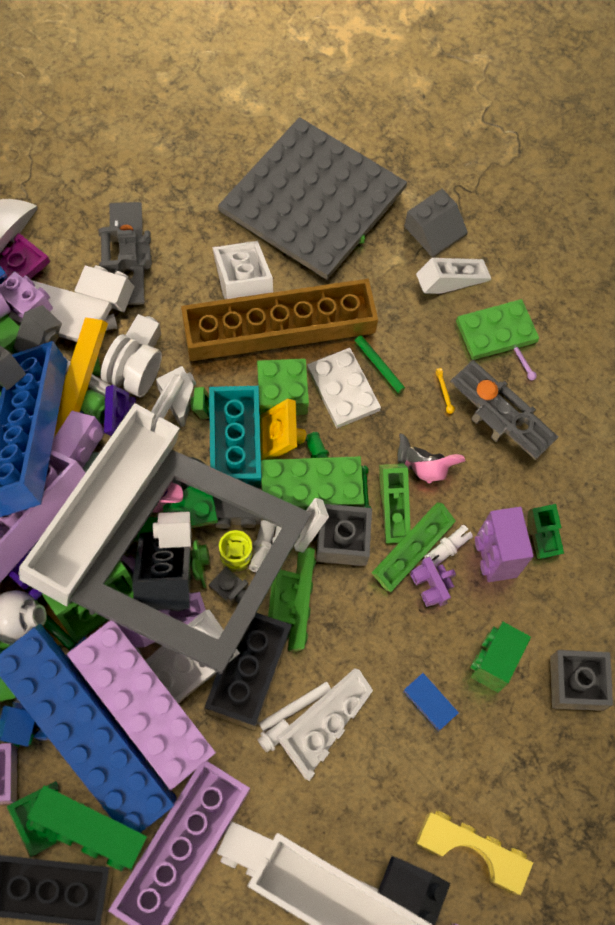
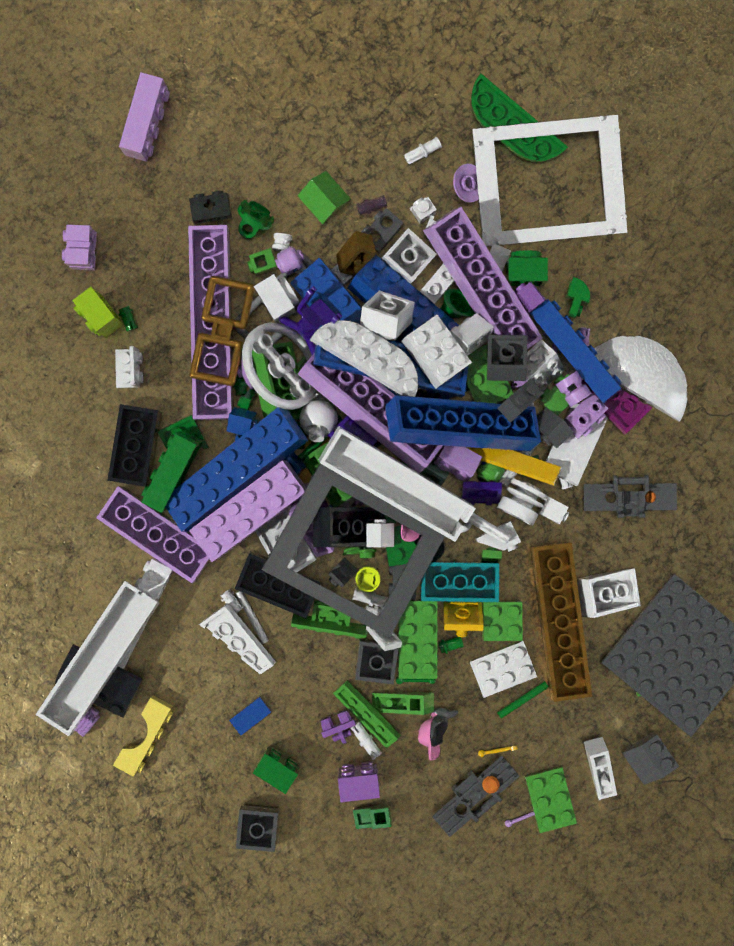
camera: 105 degrees right, 20 degrees up
white brick [75,266,135,312] -> none

